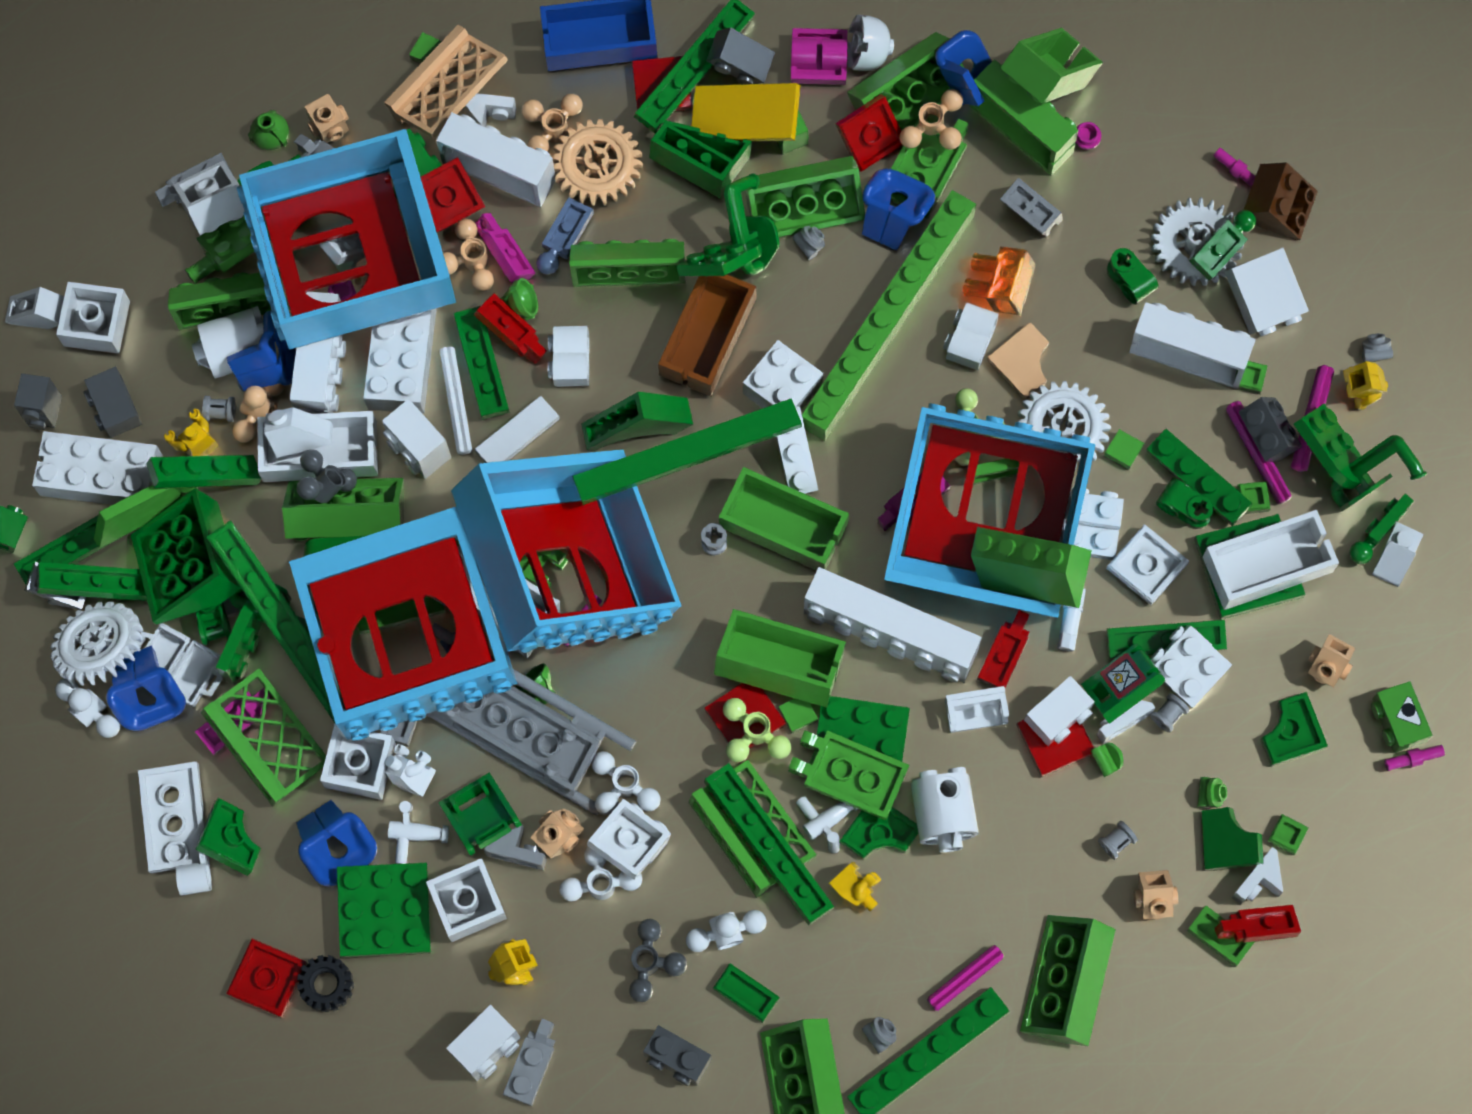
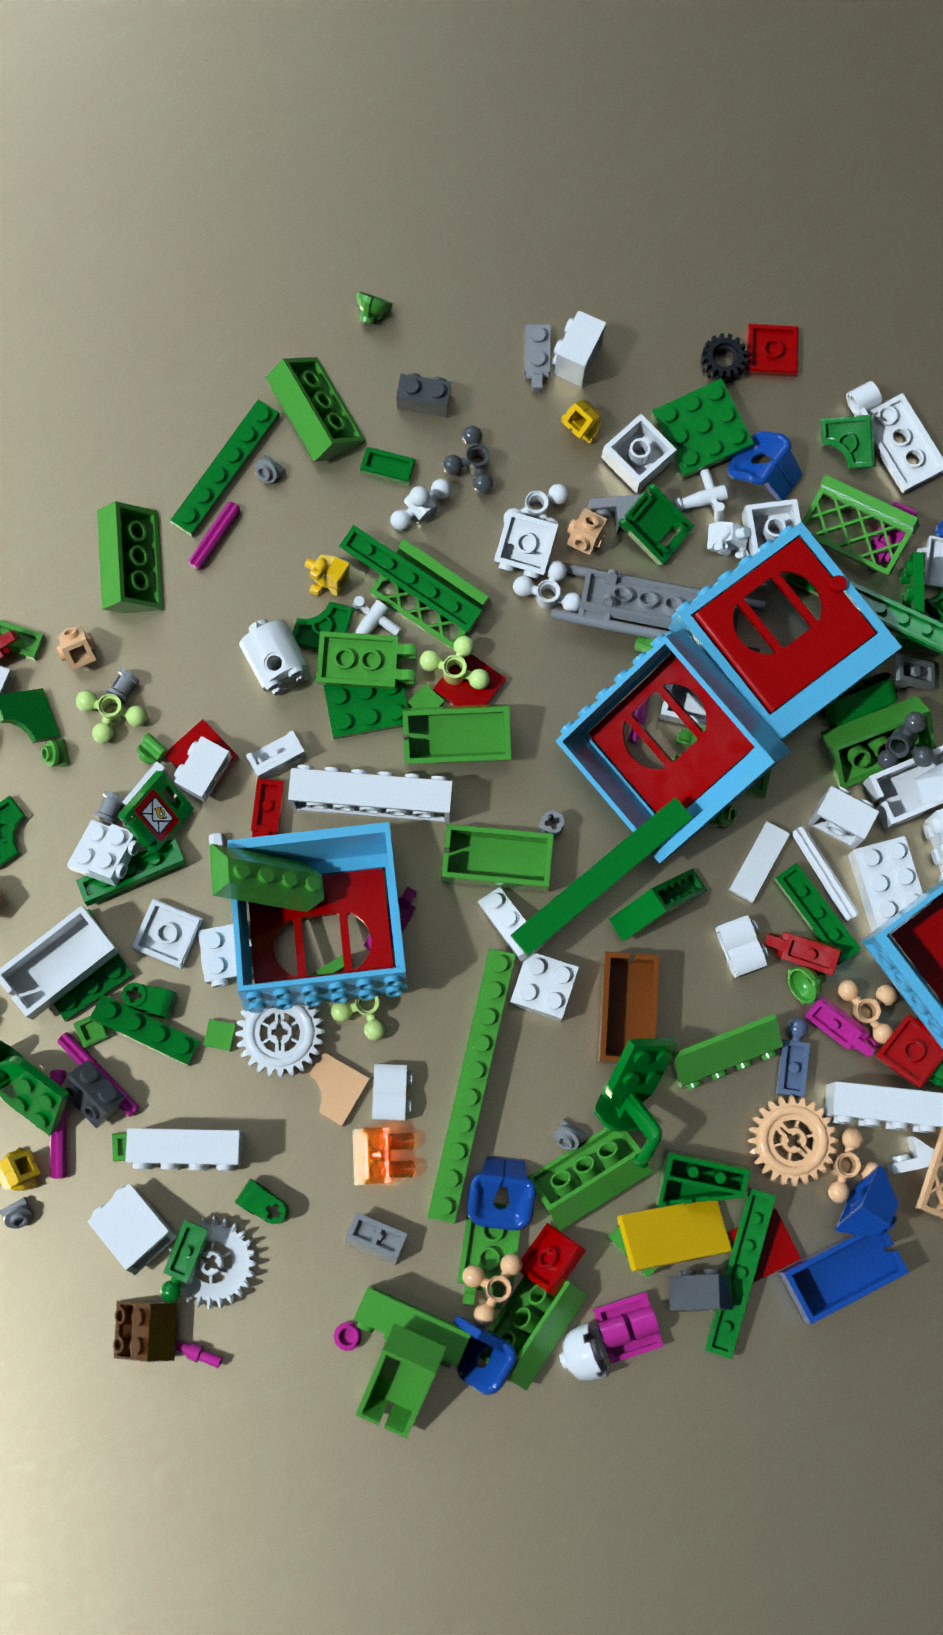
camera: 155 degrees right, 5 degrees up
none -> yellowish green piece [76,690,147,743]
none -> blue slope [835,1165,899,1237]
none -> light grey slope [892,654,935,690]

